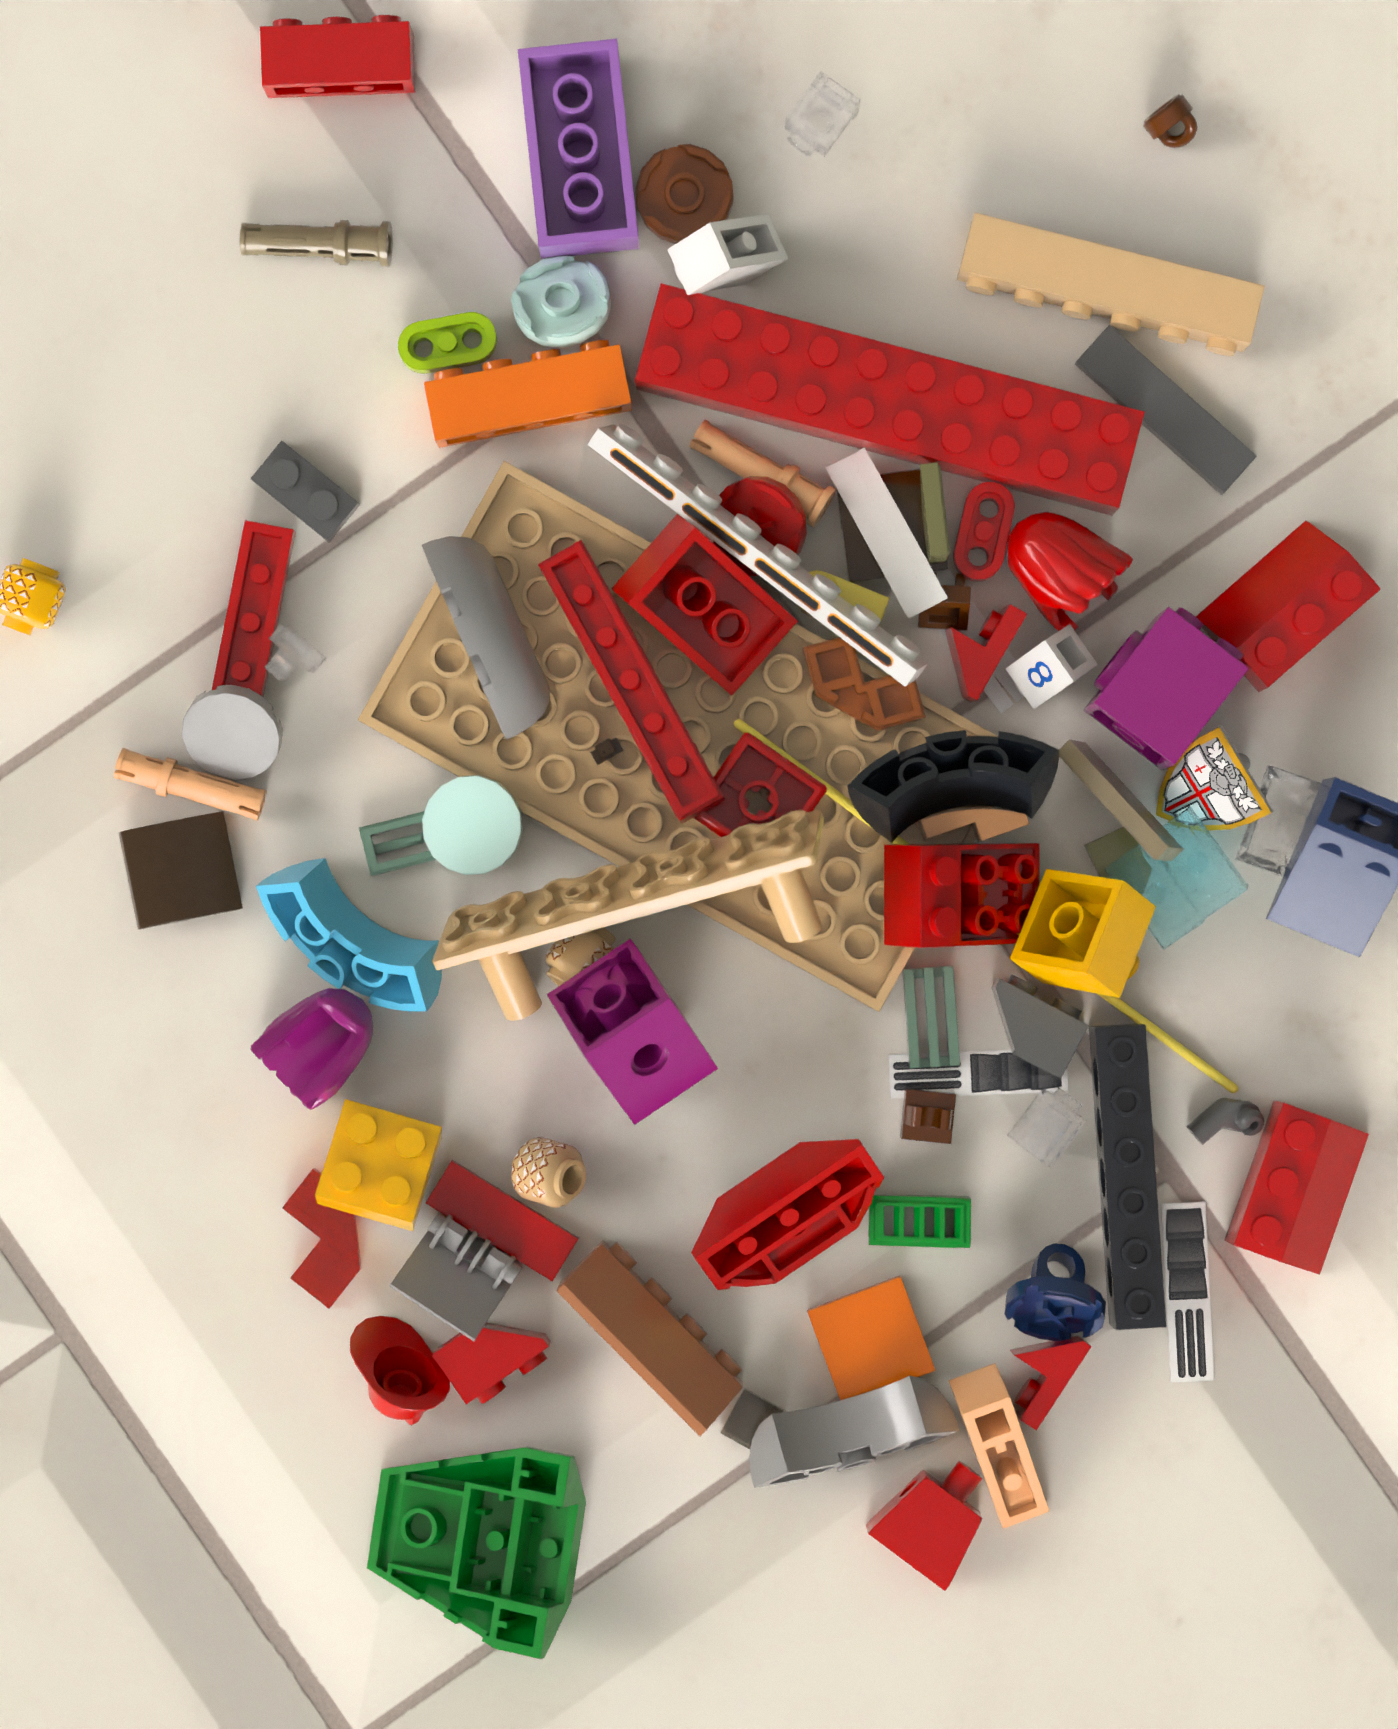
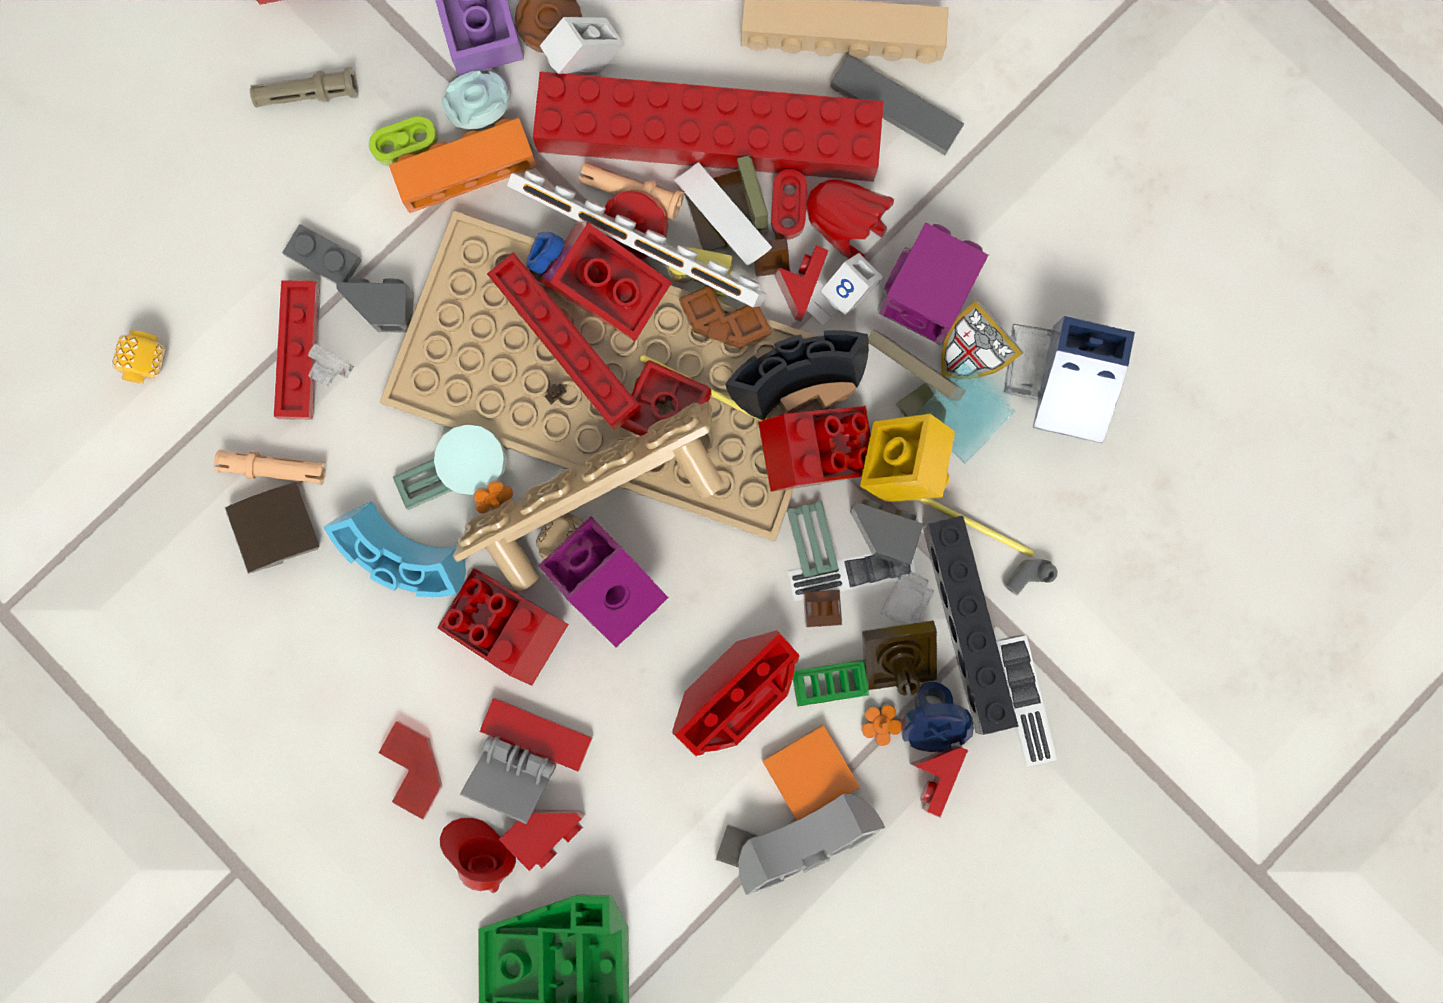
camera: 15 degrees left, 5 degrees down
tile [182,685,283,780] -> none
magenta hair [250,988,373,1110] -> none
yellow brick [315,1099,442,1232] -> none
light grey brick [422,536,550,740] -> none
tan head [511,1137,586,1208] -> none
nougat slope [556,1240,743,1437] -> none
red torso [866,1461,983,1591] -> none
light nougat slope [948,1363,1049,1529] -> none
red slope [1195,520,1381,692] -> none
red slope [1224,1100,1369,1275] -> none
none -> dark grey slope [336,278,414,333]
none -> red slope [437,568,569,686]
none -> orange plant [473,481,513,514]
none -> blue tile [526,232,564,274]
none -> orange plant [861,704,901,746]
none -> dark brown plate [862,620,937,696]

